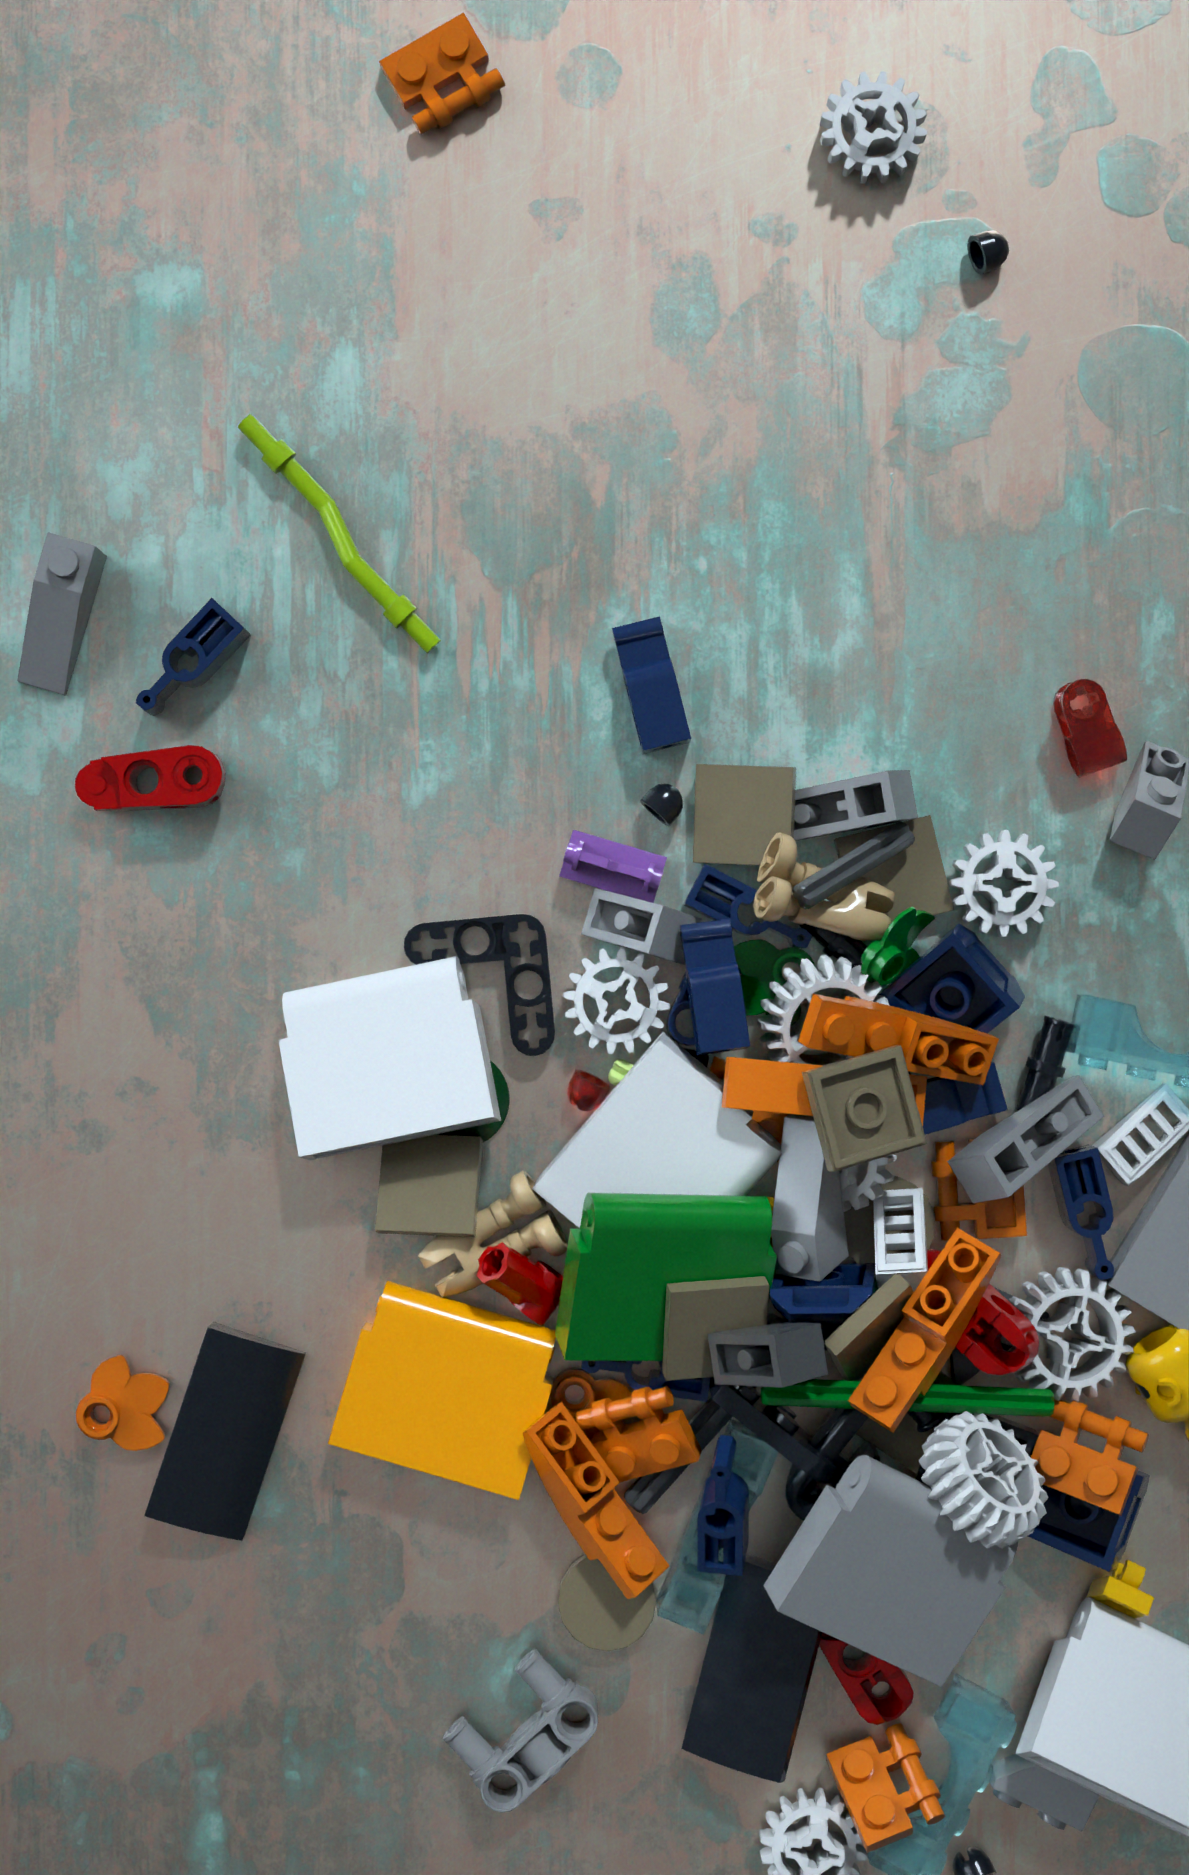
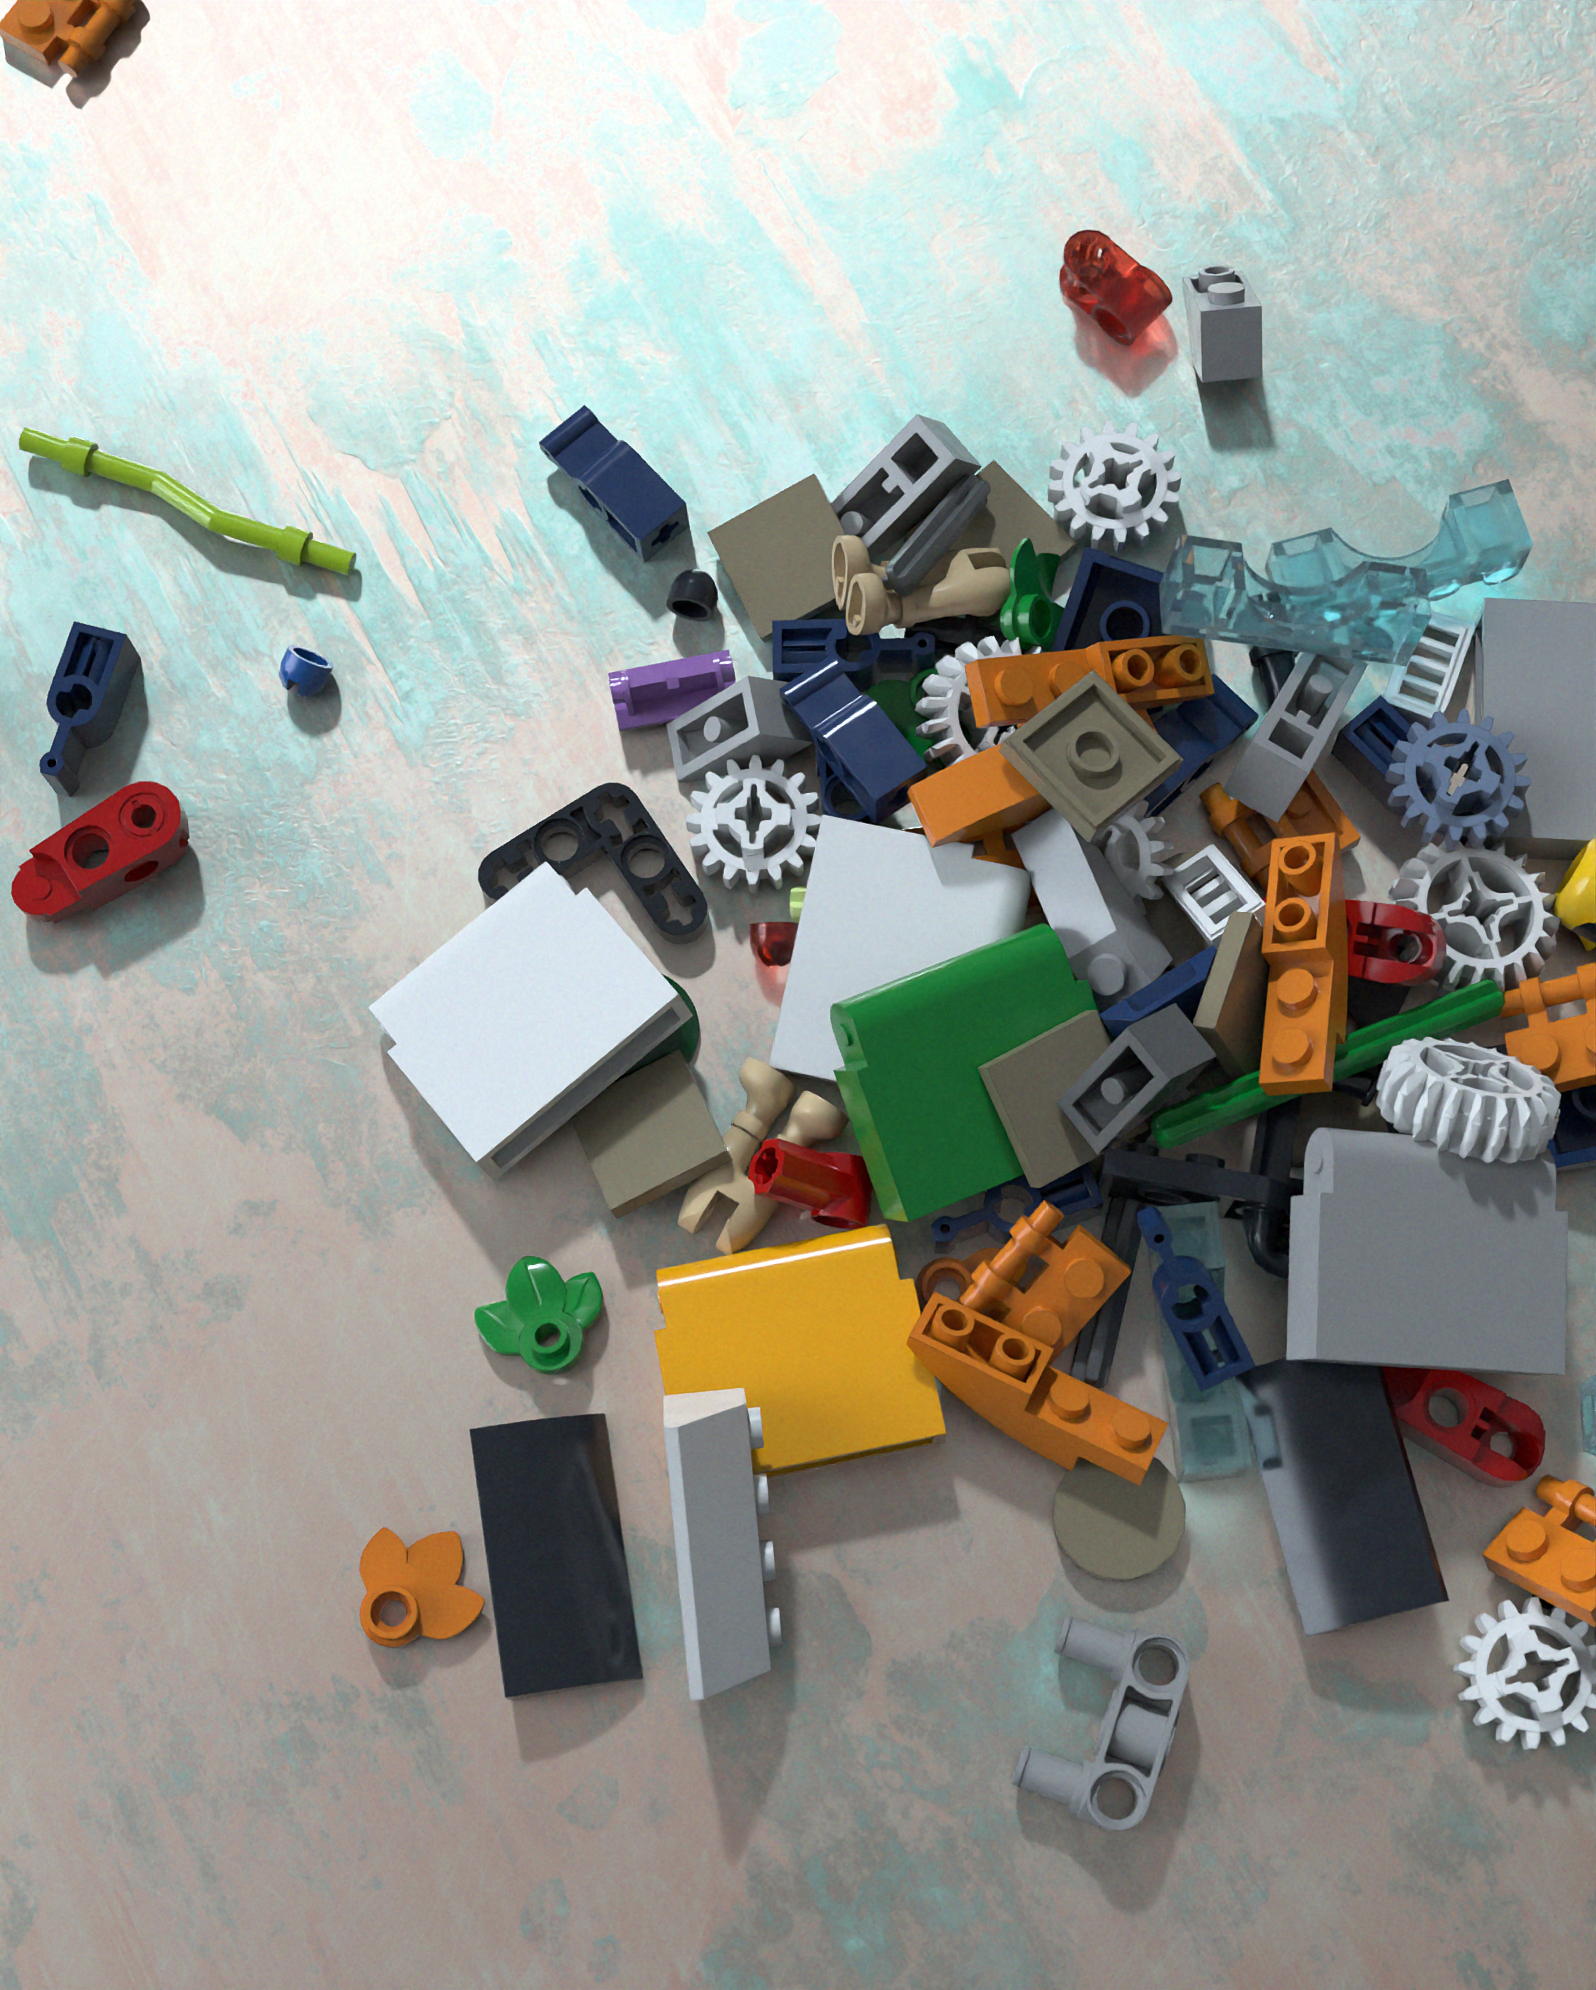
camera: 25 degrees left, 15 degrees down
none -> blue hinge [279,645,334,697]
none -> green plate [474,1255,604,1375]
none -> white slope [663,1388,782,1701]
none -> clear light blue arch [1159,534,1432,666]
none -> sand blue gear [1385,709,1531,851]

